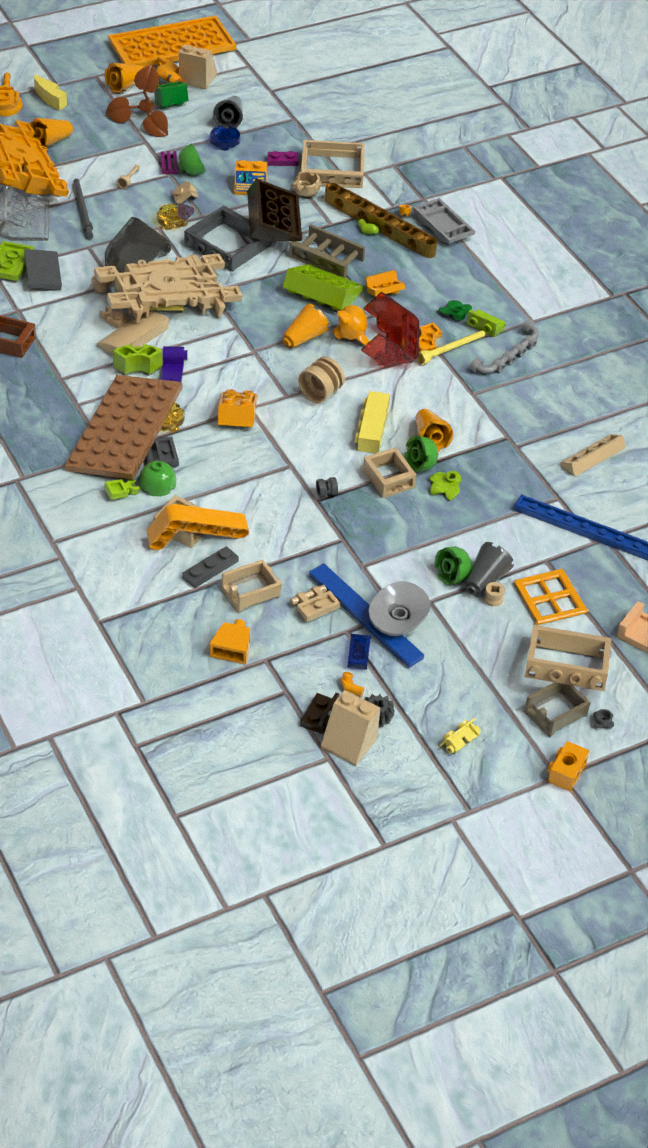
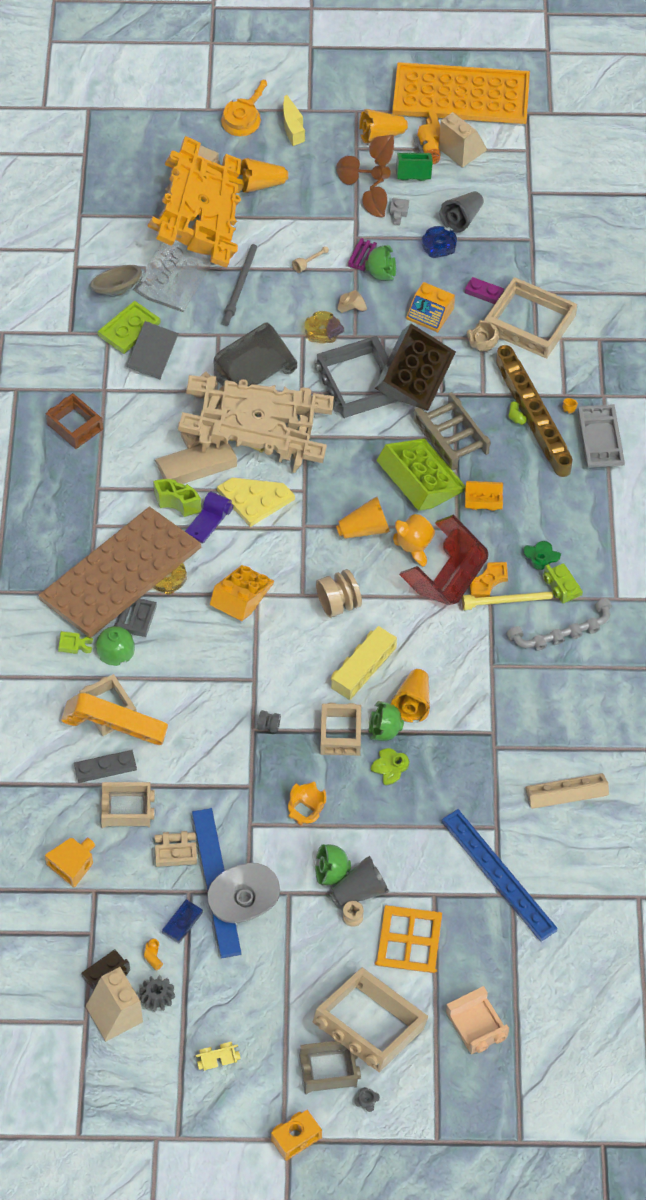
camera: 30 degrees right, 10 degrees up
none -> light yellow plate [217,478,295,527]
none -> light orange helmet [288,782,326,826]
none -> light grey plate [390,198,409,225]

